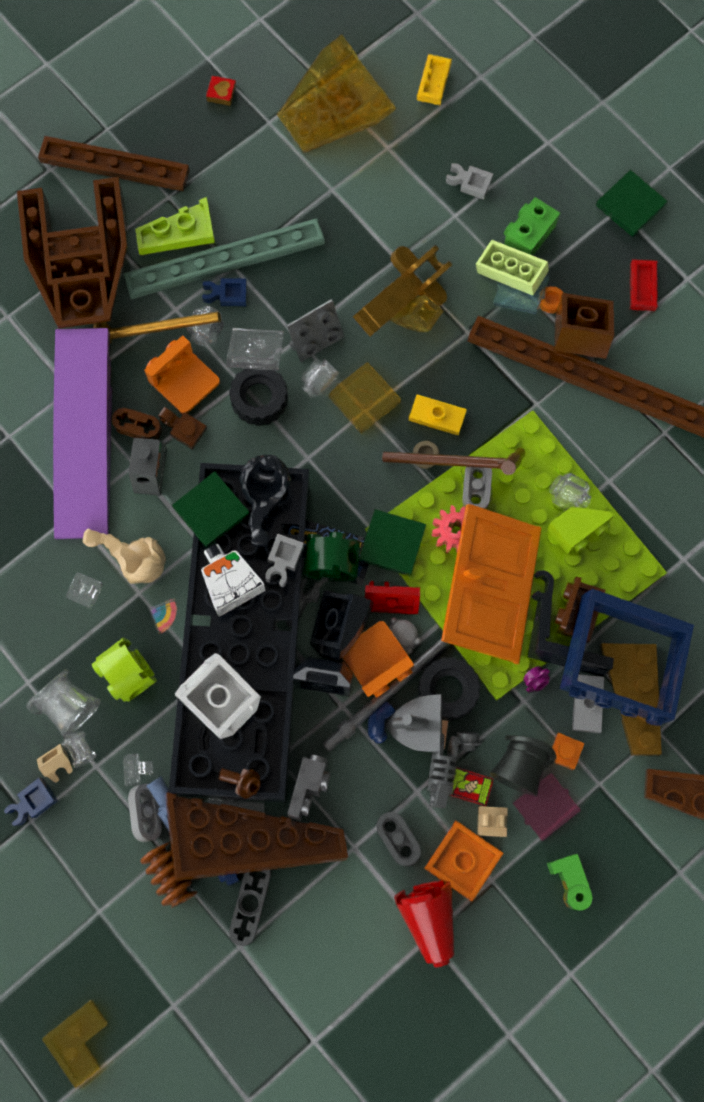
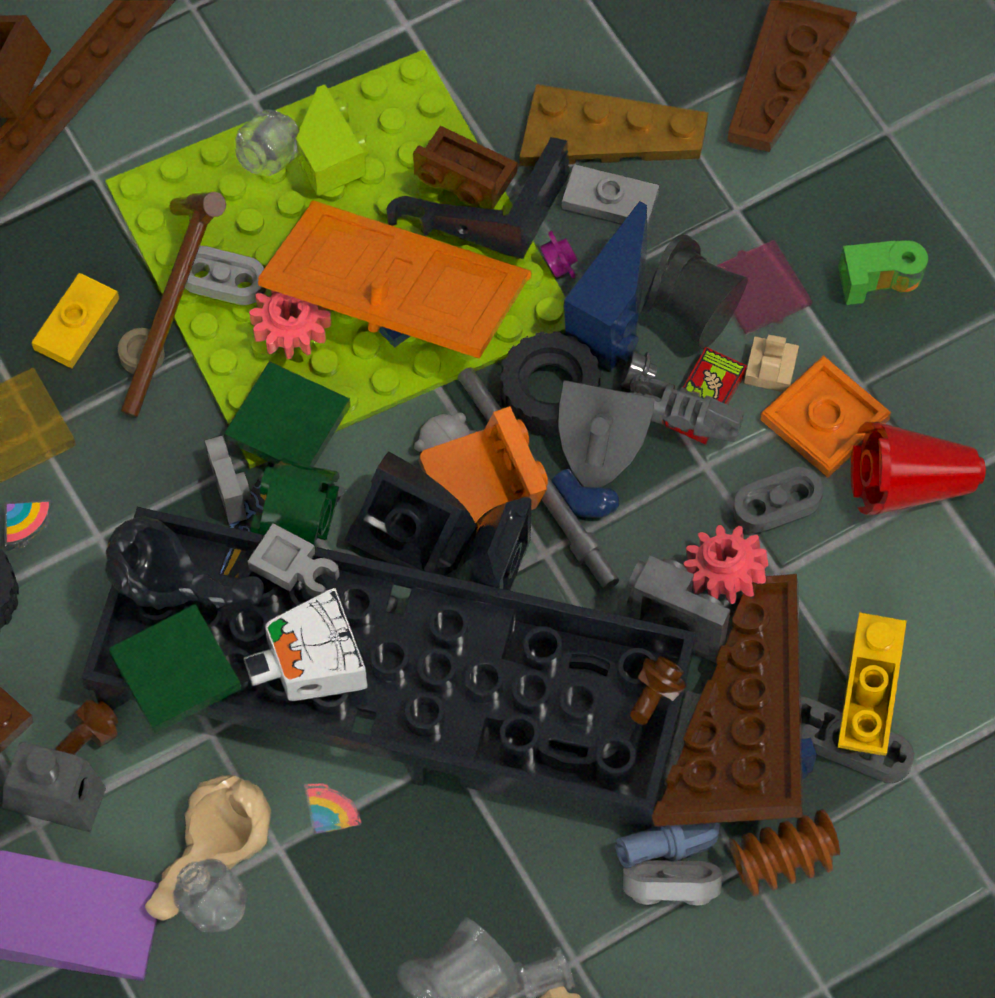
camera: 80 degrees left, 10 degrees down
clear tile [66,572,103,609] -> none
lime brick [92,637,157,702] -> none
clear tile [123,753,153,786] -> none
white slope [175,653,261,739] -> none
red plate [365,581,420,614] -> none
orange plate [552,733,585,770] -> none
dark blue window [560,589,694,726] -> none
none -> tile [4,500,53,551]
none -> reddish brown plate [55,699,118,755]
none -> clear head [173,859,247,933]
none -> light grey plate [205,436,251,524]
none -> dark blue slope [564,201,647,372]
none -> coral gear [683,525,768,604]
none -> yellow slope [838,612,907,756]

